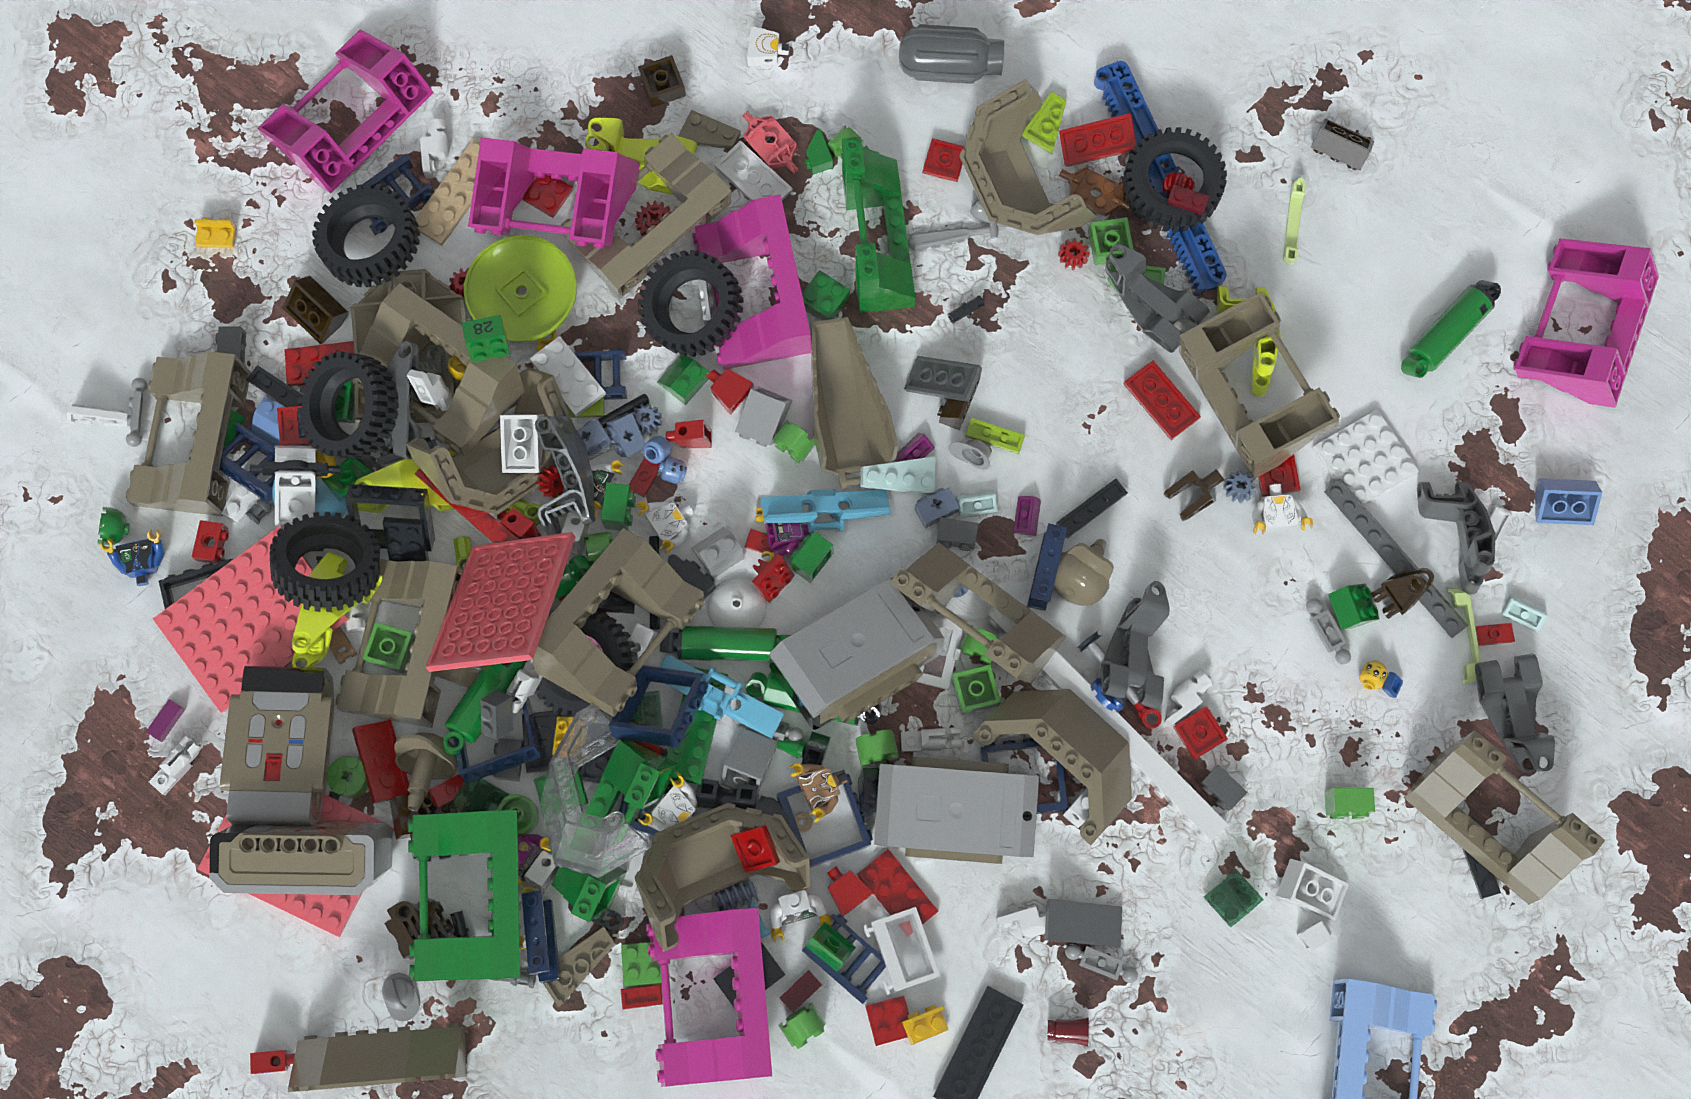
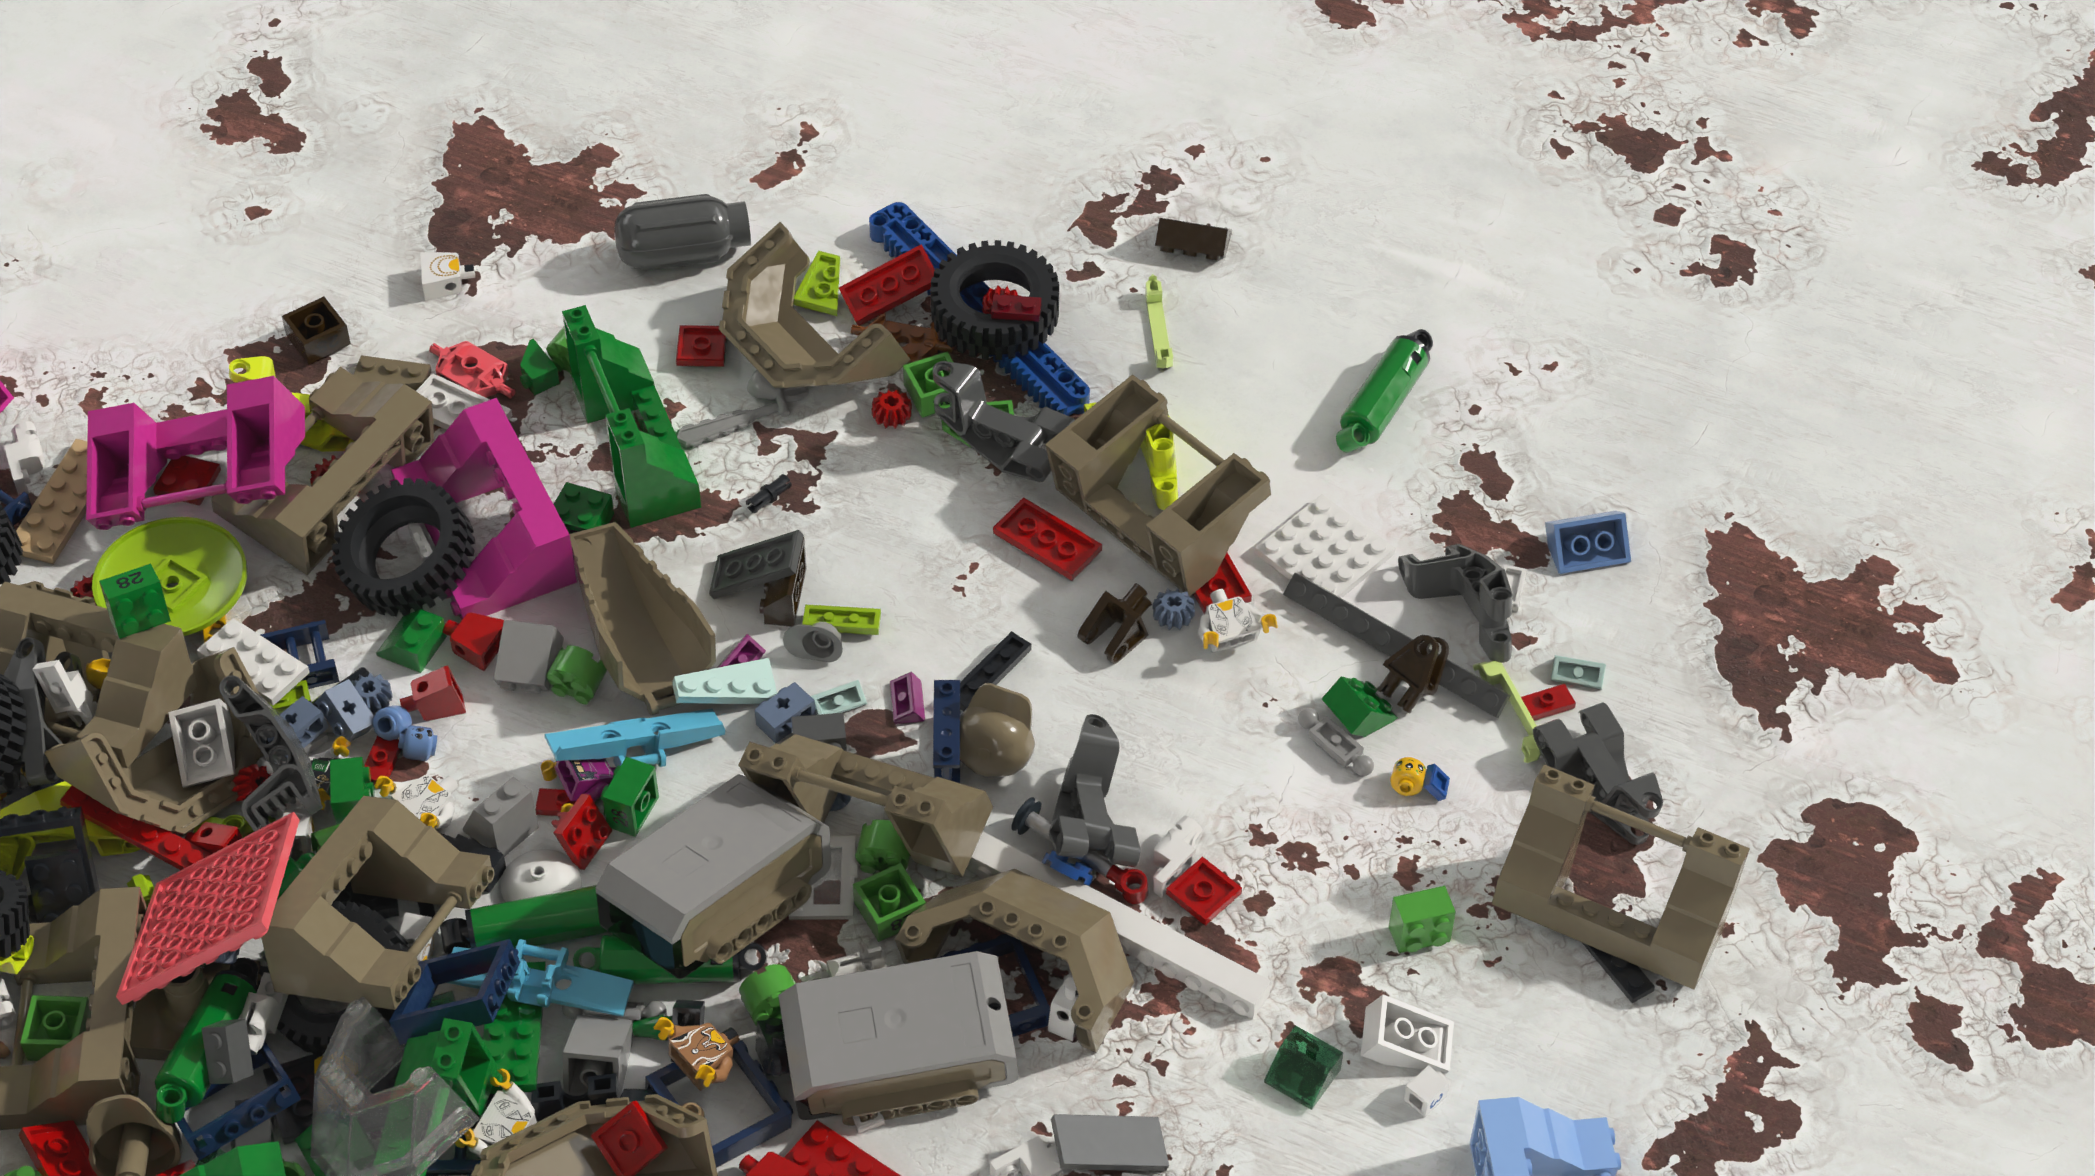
camera: 15 degrees left, 25 degrees down
dark grey brick [1199,765,1248,811] -> none
dark pink brick [1513,238,1659,408] -> none

